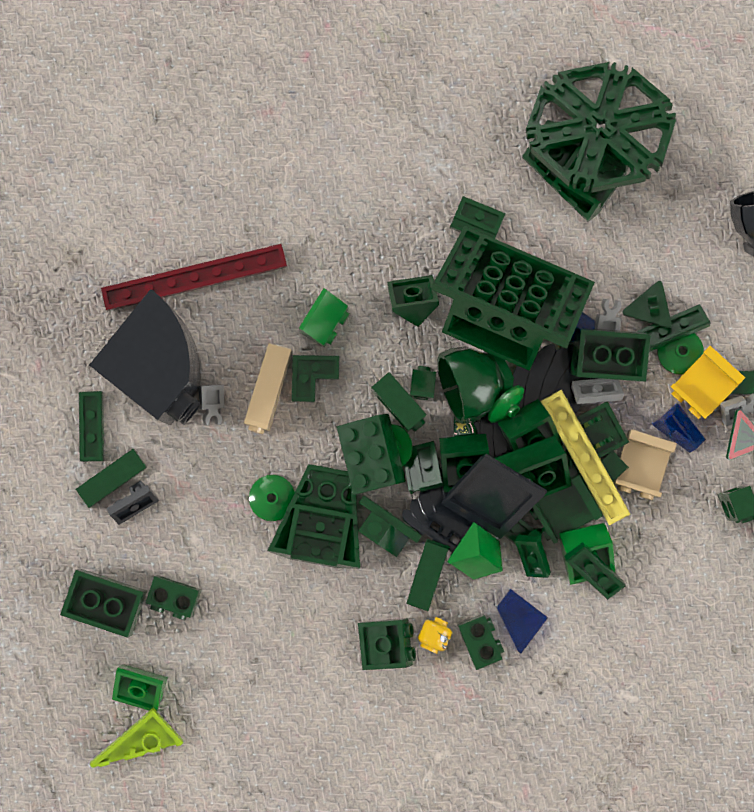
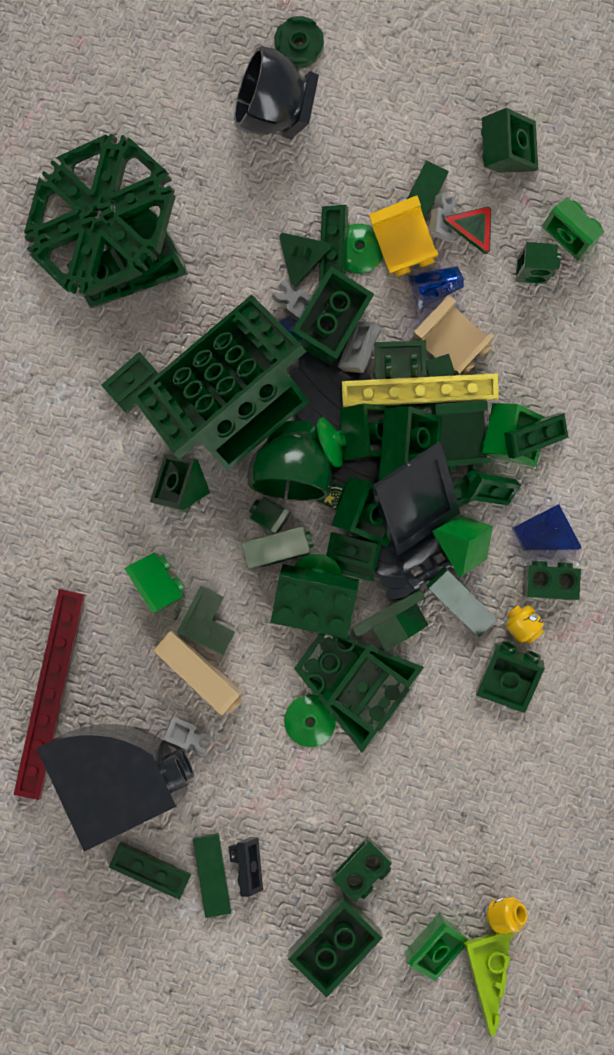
camera: 60 degrees left, 0 degrees up
none -> yellow head [486,896,527,934]

